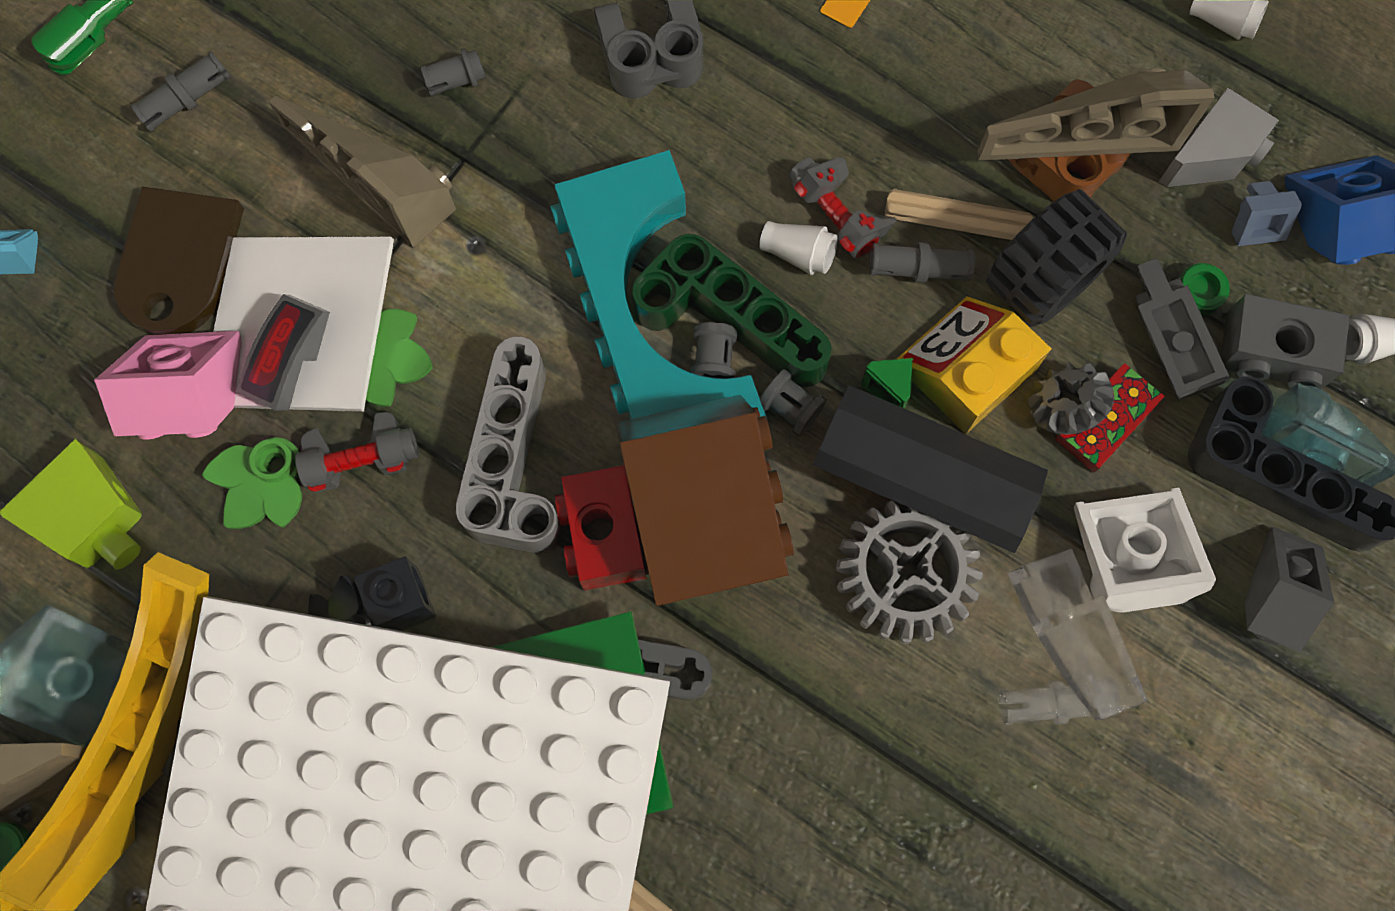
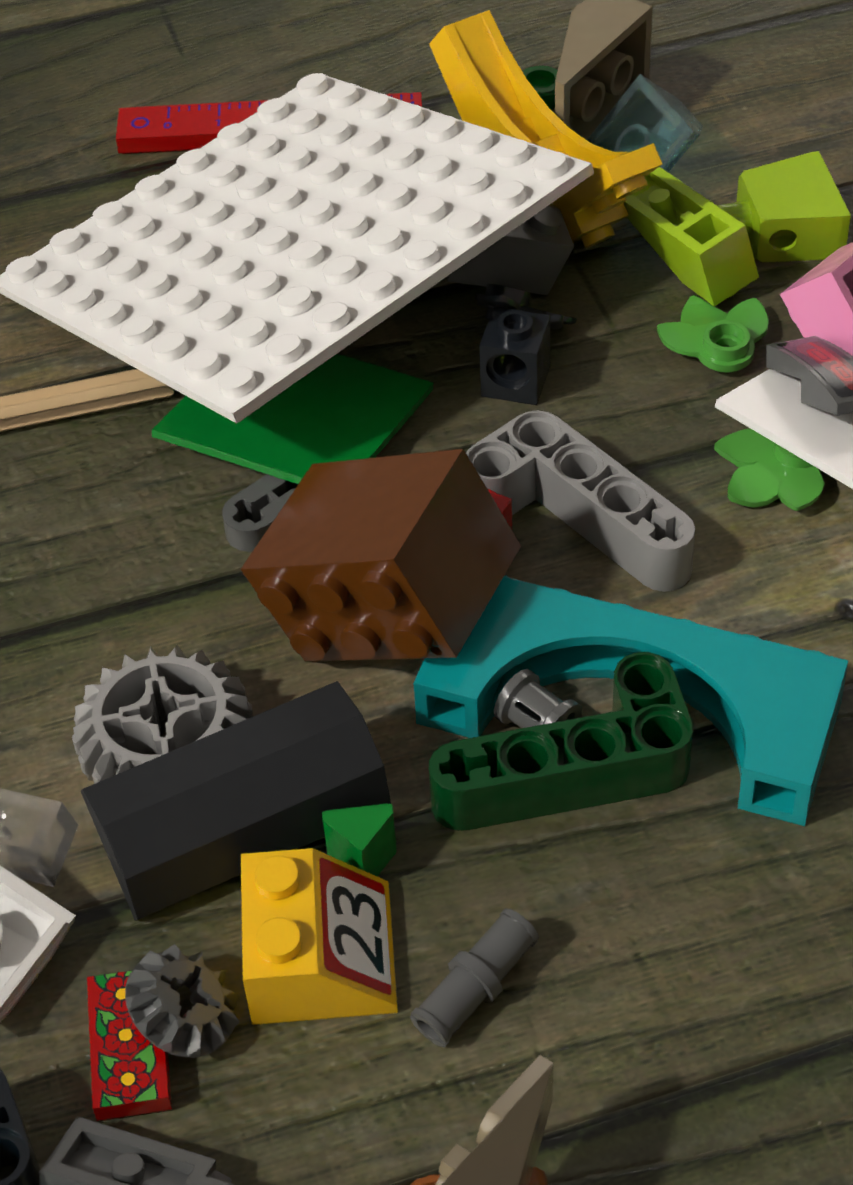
camera: 130 degrees right, 25 degrees down
dark grey piece [295,412,419,493] -> none
white cone [760,221,838,275] -> none
dark grey bush [760,369,827,437] -> none
dark grey piece [789,157,896,260] -> none
tan axle [885,189,1033,240] -> none
black tyre [986,189,1127,327] -> none
none -> lime slope [624,167,759,307]

